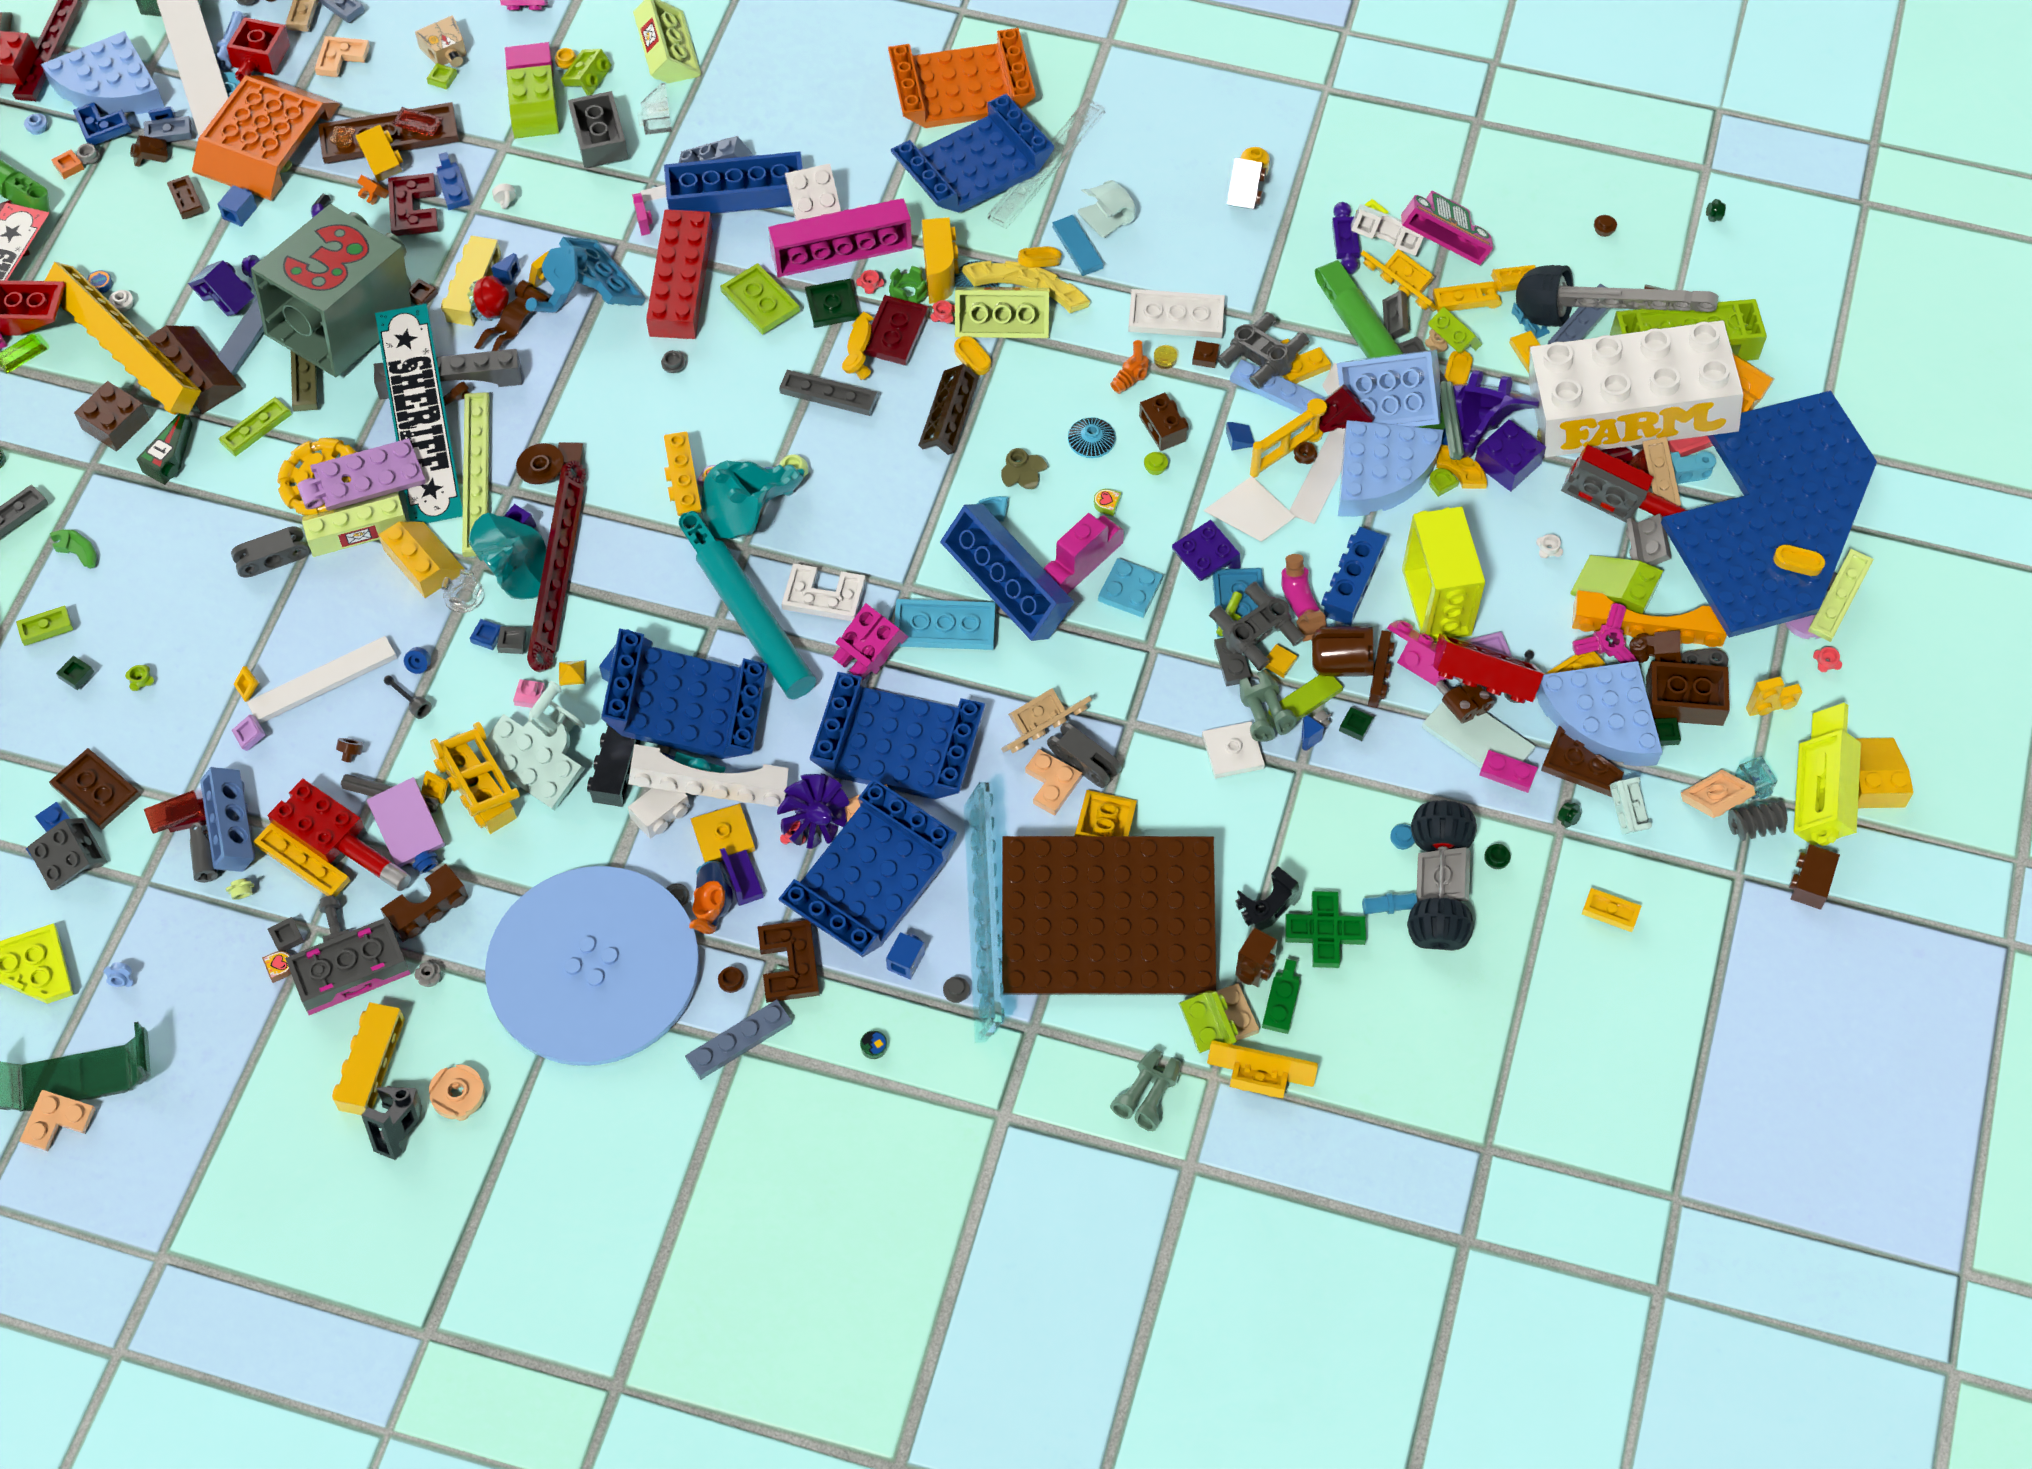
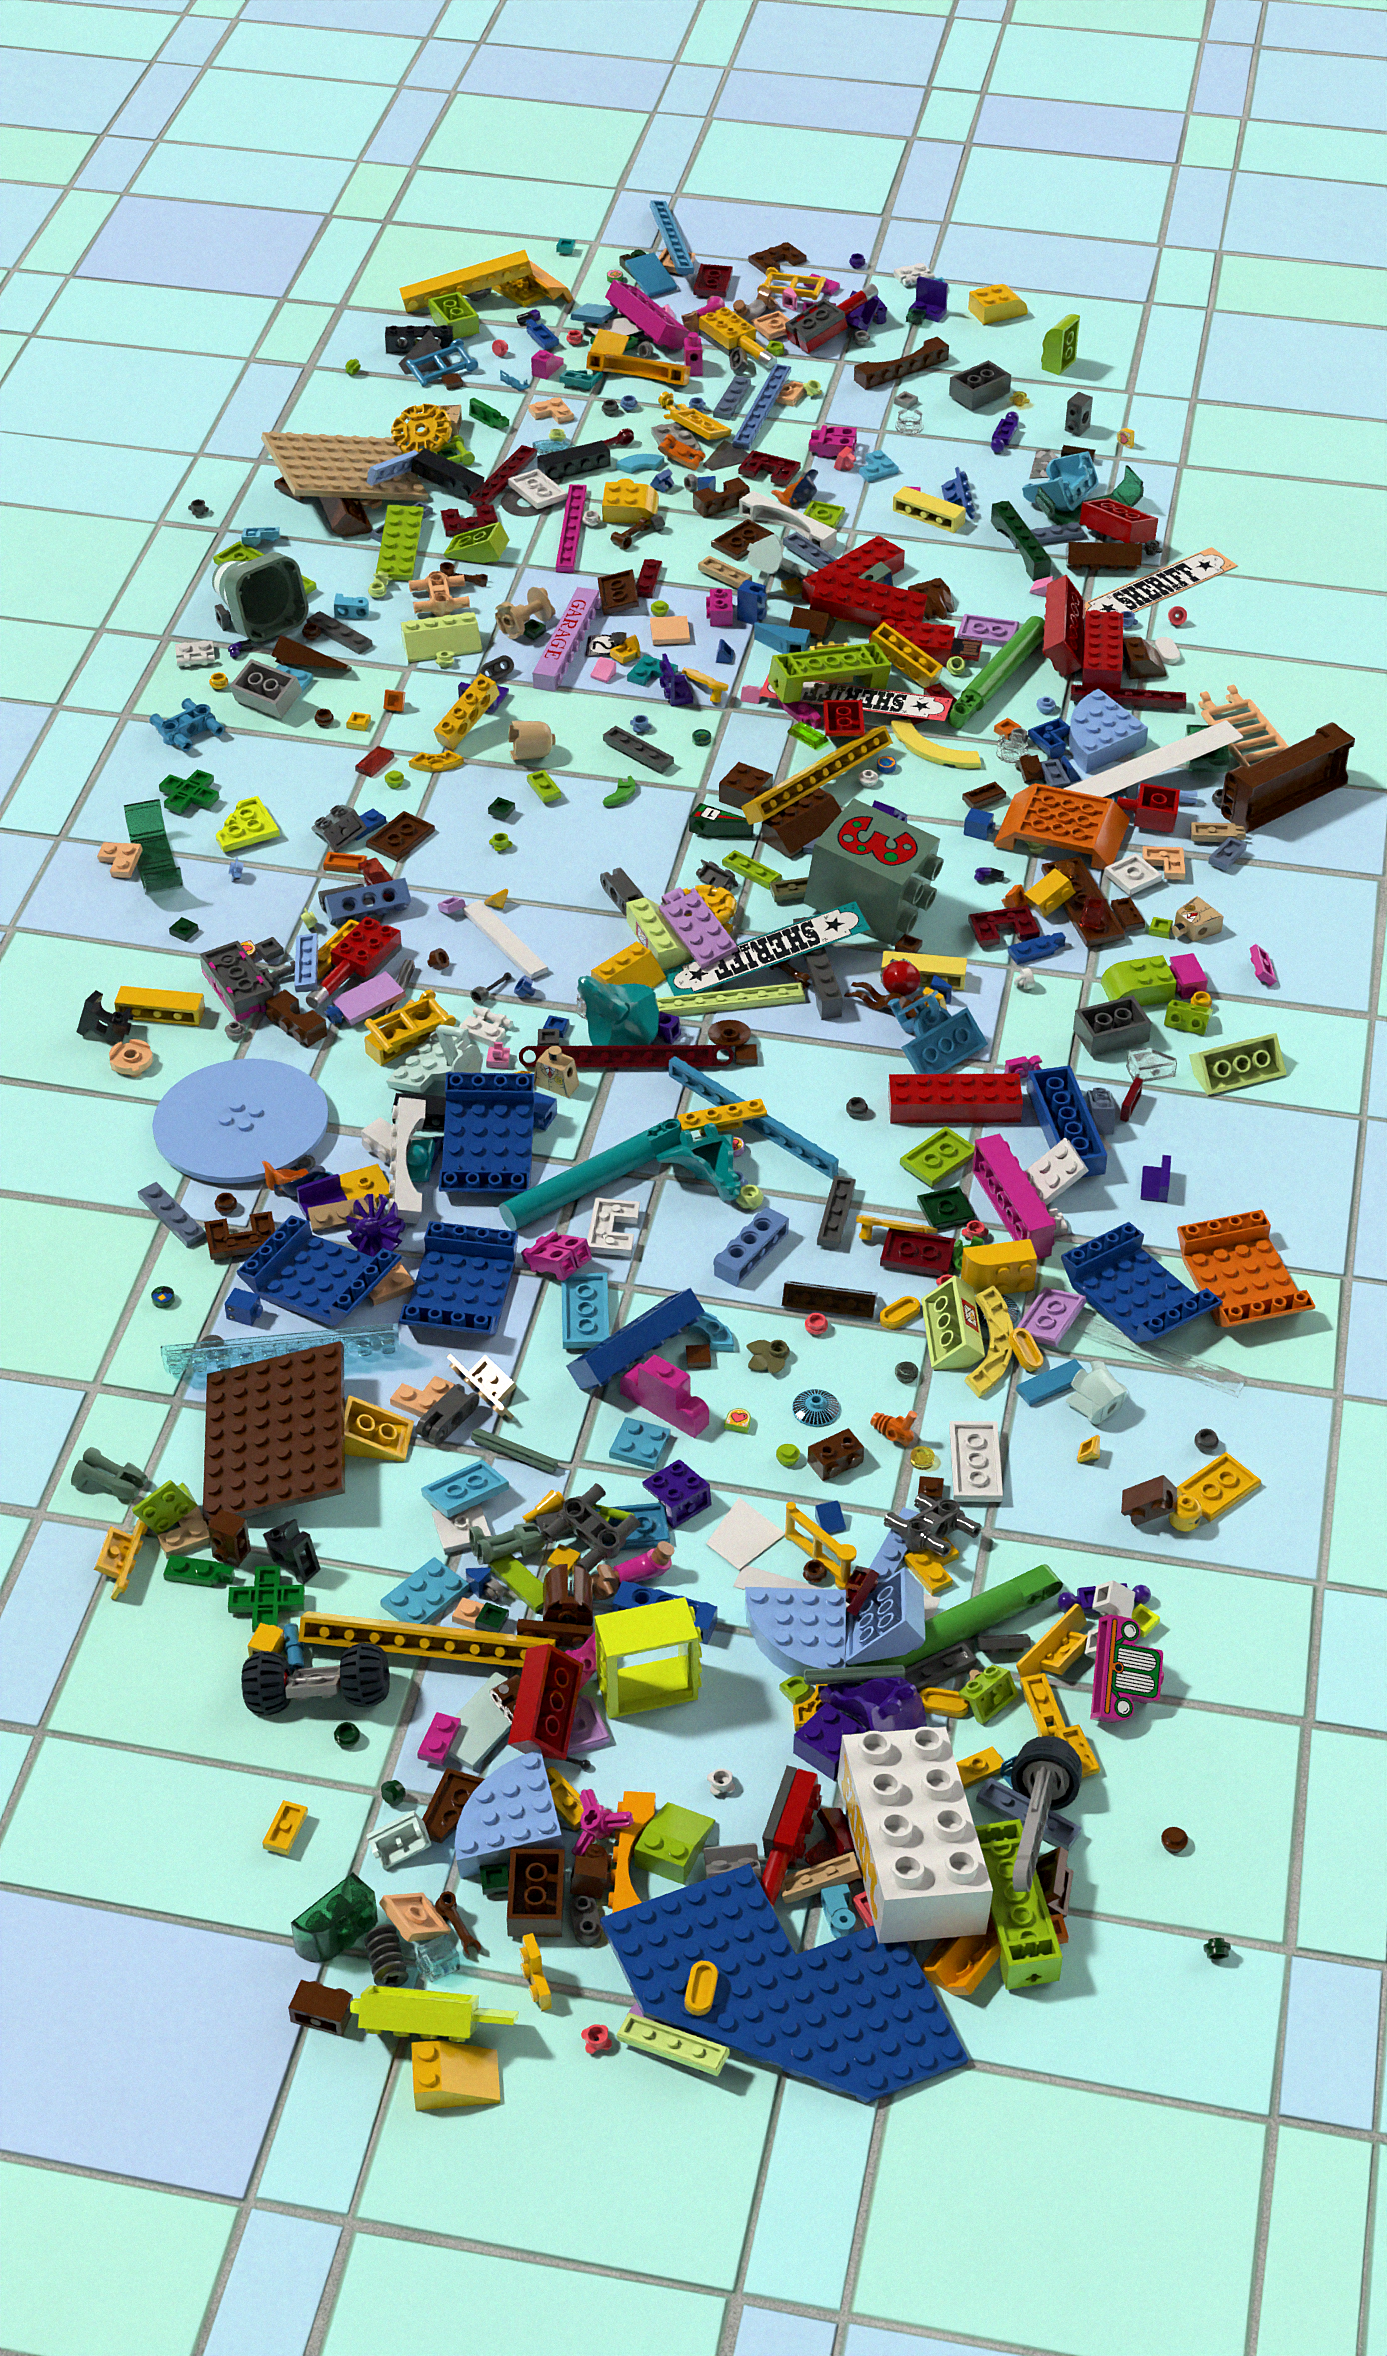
camera: 85 degrees right, 15 degrees down
none -> dark green plate [169,917,199,942]
none -> yellow brick [247,1623,285,1657]
none -> clear green brick [291,1872,378,1963]
none -> light blue plate [294,933,319,993]
none -> yellow brick [298,1611,556,1667]
none -> tan plate [308,1195,378,1232]
none -> orange tile [323,852,368,874]
none -> medium azure plate [380,1557,469,1625]
none -> medium azure plate [421,1459,510,1518]
none -> reddish brown brick [435,1891,481,1959]
none -> light nougat plate [452,1597,485,1629]
none -> white plate [459,1007,513,1047]
none -> sand green axle [471,1428,559,1473]
none -> yellow cone [522,1489,565,1523]
none -> tan torso [534,1046,579,1098]
none -> dark azure plate [669,1056,839,1179]
none -> reddish brown tile [686,1344,711,1368]
none -> dark grey hinge [696,859,738,891]
none -> medium blue brick [713,1206,789,1287]
none -> coral plate [805,1313,828,1335]
none -> light yellow tile [891,719,981,769]
none -> clear smoke plate [895,1361,918,1384]
none -> clear piece [996,733,1028,764]
none -> lavender tile [1016,1287,1087,1347]
none -> yellow slope [1077,1435,1100,1463]
none -> white plate [1104,853,1162,896]
none -> reddish brown plate [1111,897,1145,932]
none -> dark red tile [1120,1077,1143,1122]
none -> dark purple panel [1140,1155,1171,1203]
none -> yellow tile [1176,1452,1261,1522]
none -> dark grey plate [1194,1428,1219,1451]

